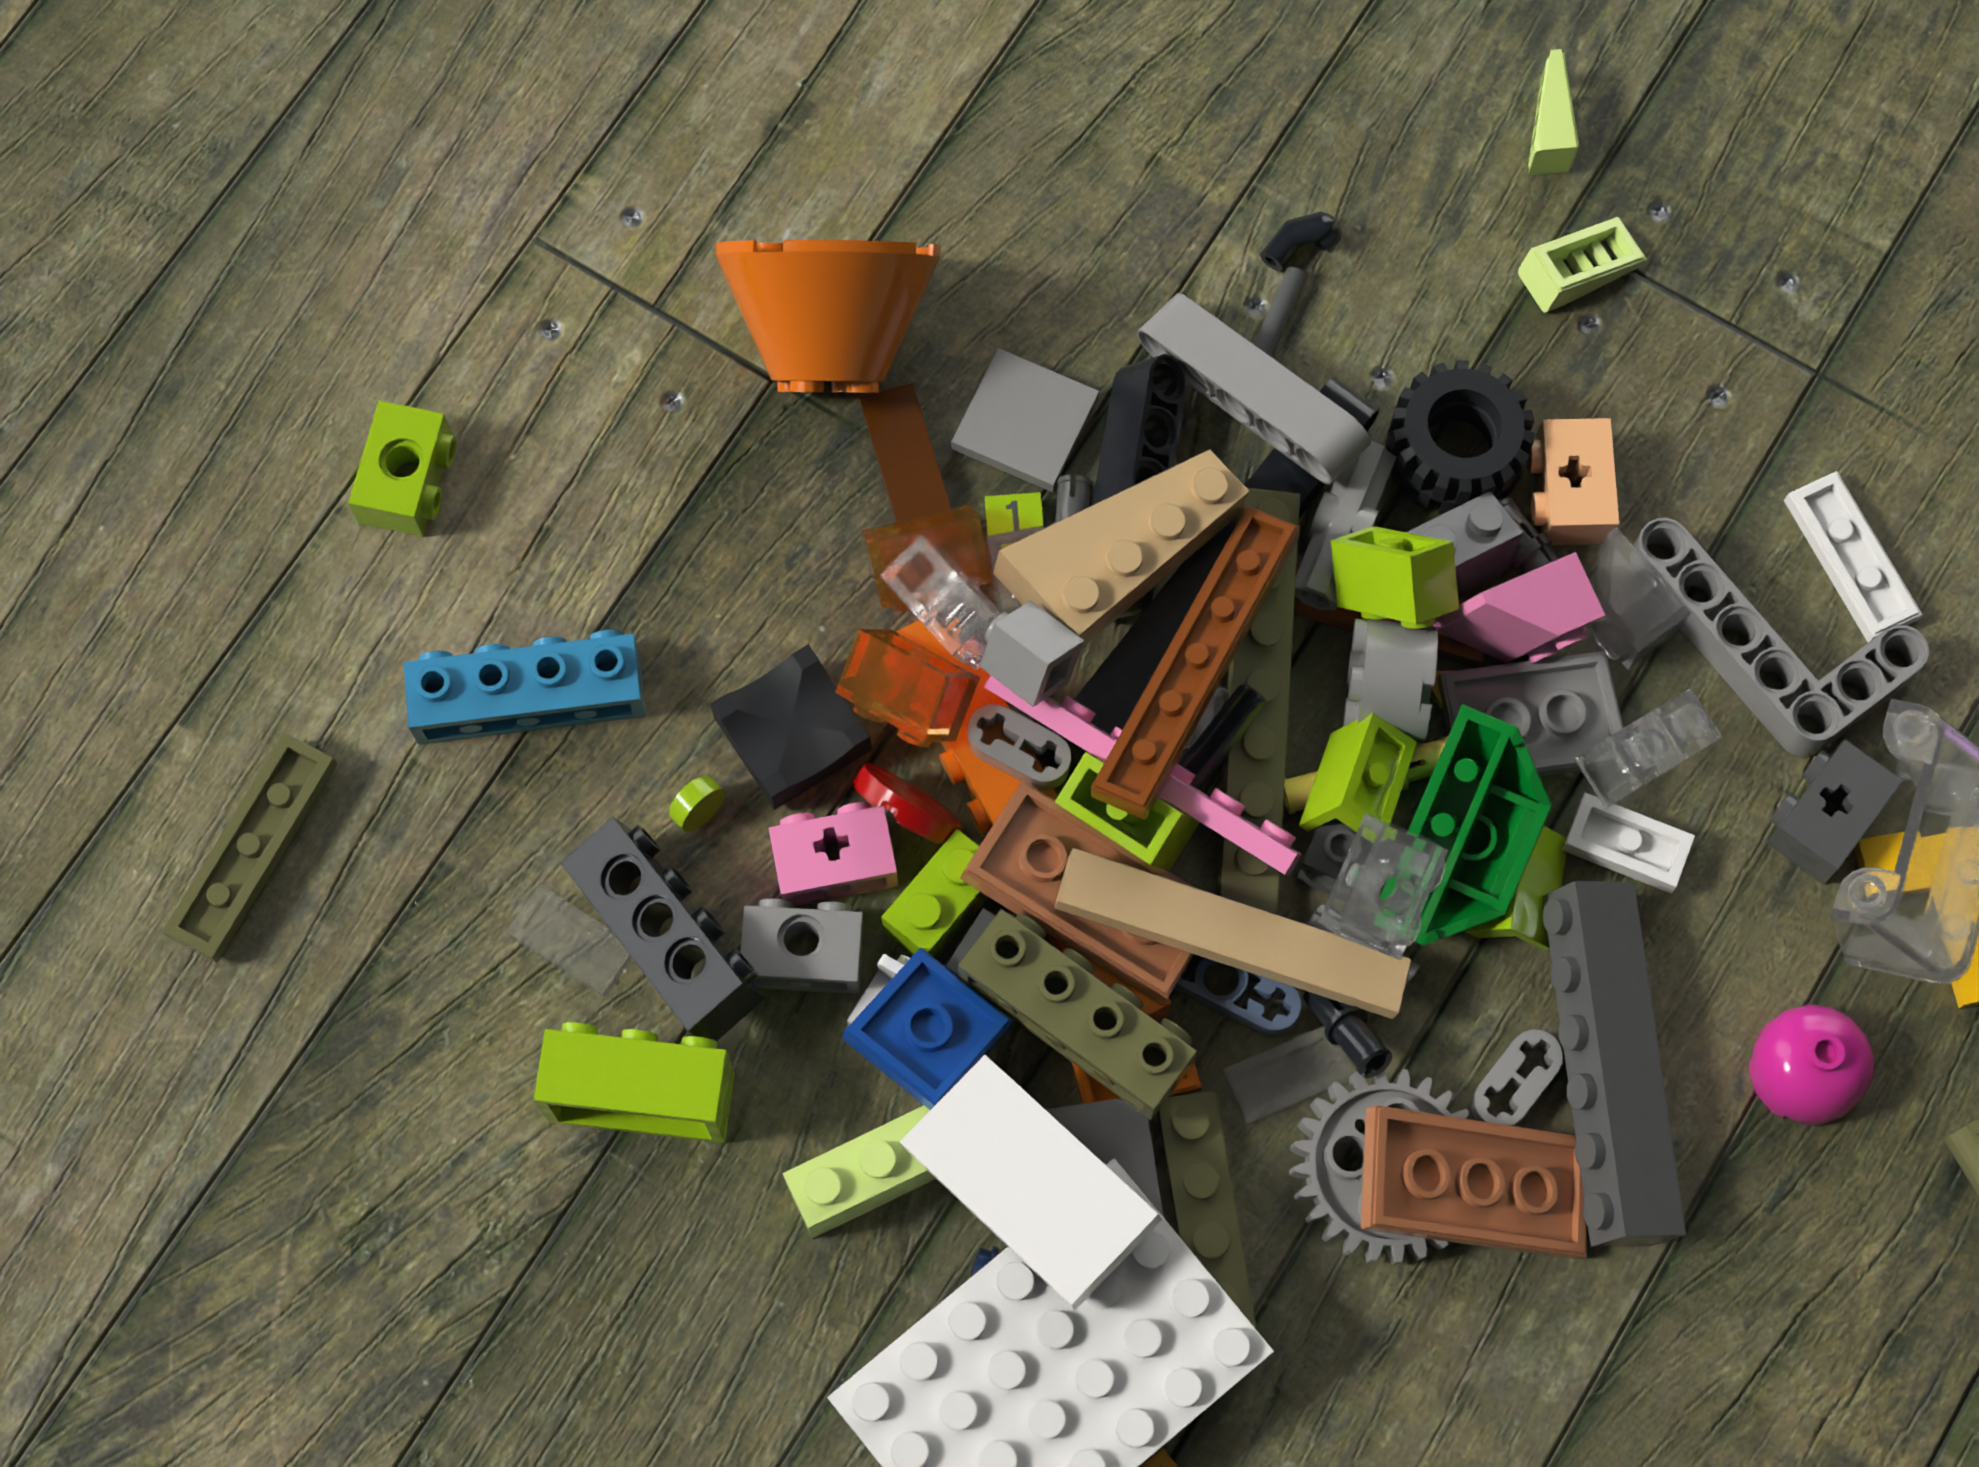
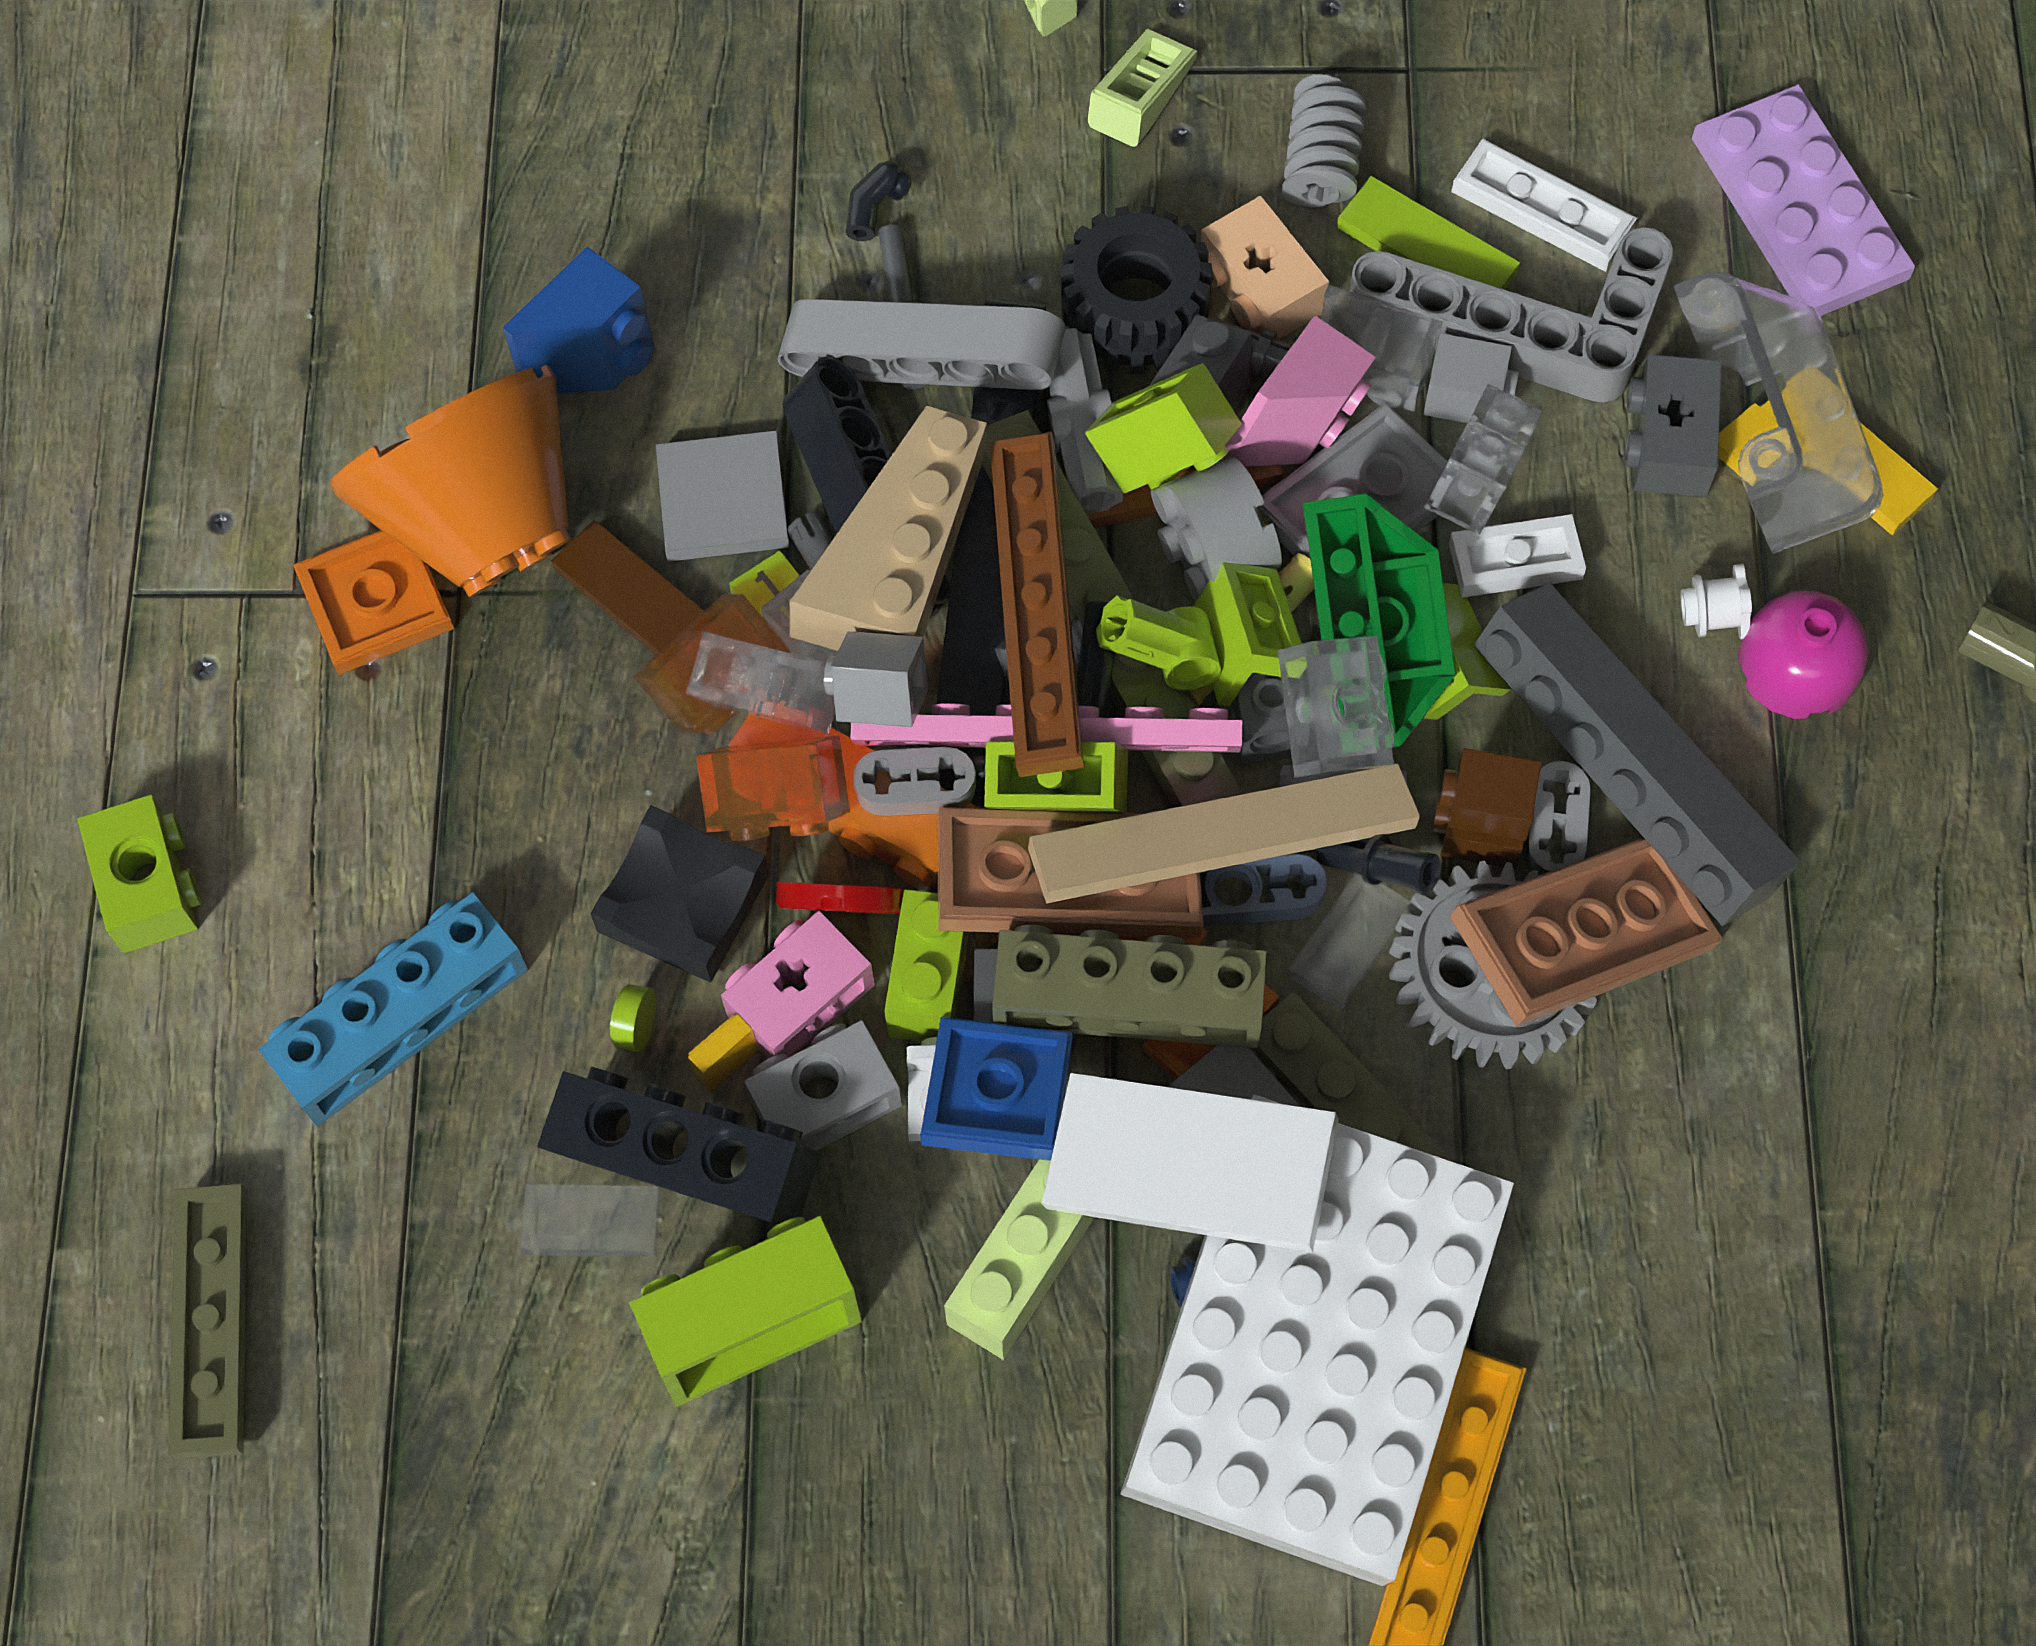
camera: 30 degrees left, 5 degrees down
none -> orange tile [293,530,454,675]
none -> blue slope [503,246,655,394]
none -> yellow tile [688,1014,758,1093]
none -> lime piece [1096,595,1221,691]
none -> light grey piece [1282,74,1367,208]
none -> lime tile [1337,176,1520,290]
none -> light grey brick [1423,333,1519,428]
none -> reddish brown brick [1432,748,1541,869]
none -> white brick [1681,564,1752,639]

